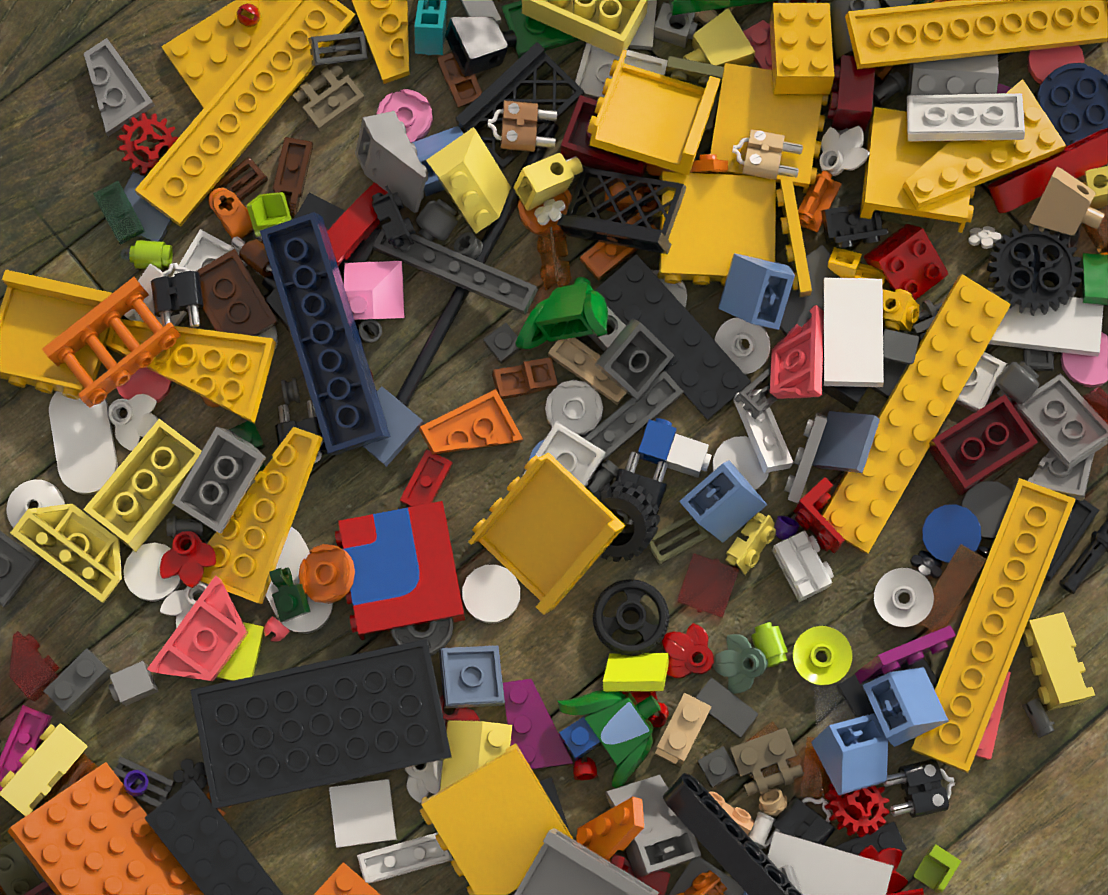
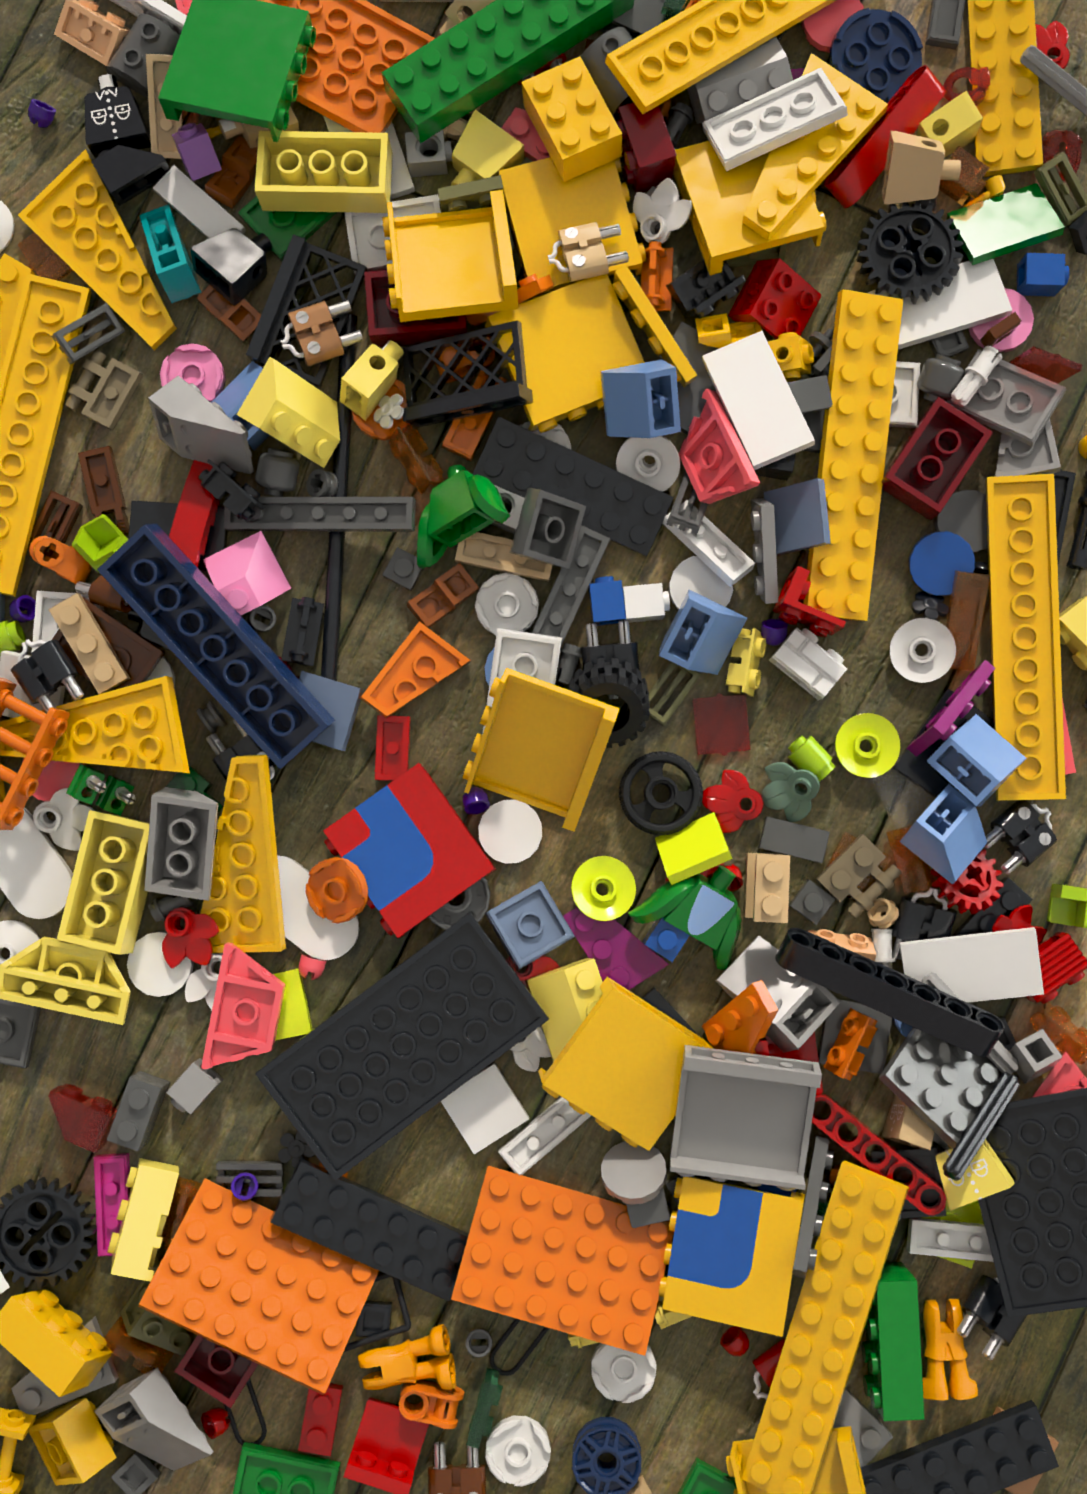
camera: 25 degrees left, 10 degrees up
dark green plate [270,567,311,622] -> none
red hinge [573,757,598,781] -> none
white plant [969,226,1001,249] -> none
none -> dark purple hinge [9,595,36,623]
none -> tan plate [48,593,131,694]
none -> green piece [66,763,136,816]
none -> black hinge [281,597,324,666]
none -> dark purple hinge [463,787,490,815]
none -> neon yellow dish [571,856,636,921]
none -> white axle [951,346,1003,407]
none -> reddish brown tile [980,312,1022,347]

